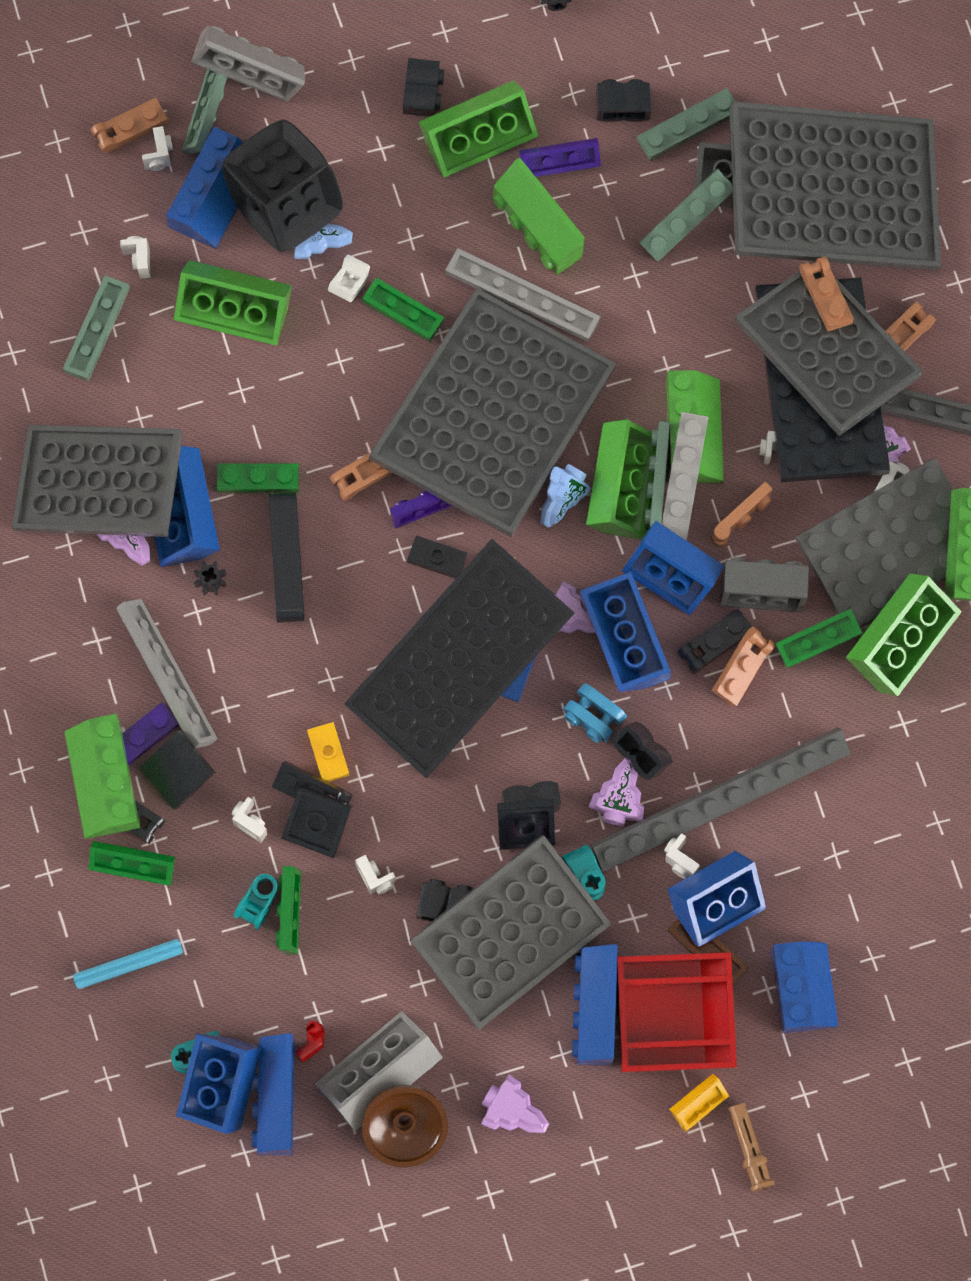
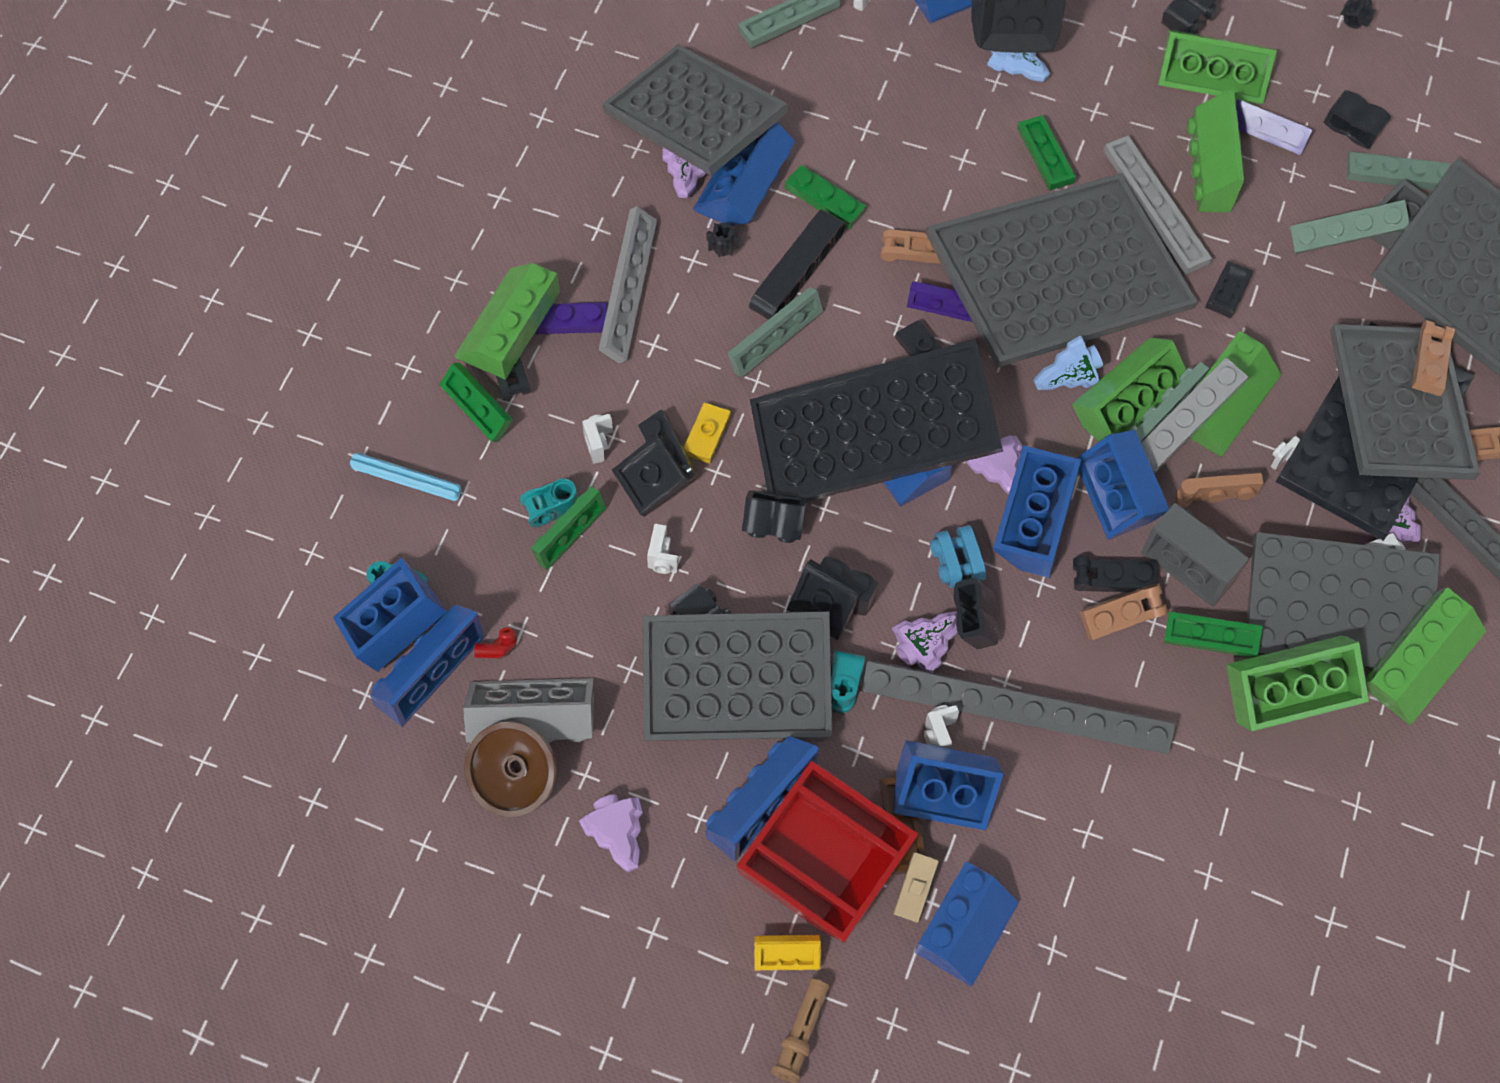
camera: 40 degrees right, 10 degrees down
black tile [140,731,216,810] -> none
bright green slope [174,260,292,346] -> none
white bracket [328,255,370,302] -> none
none -> sand green plate [727,287,823,378]
none -> black brick [742,490,807,543]
none -> tan piece [893,852,939,923]
none -> black plate [1205,261,1253,318]

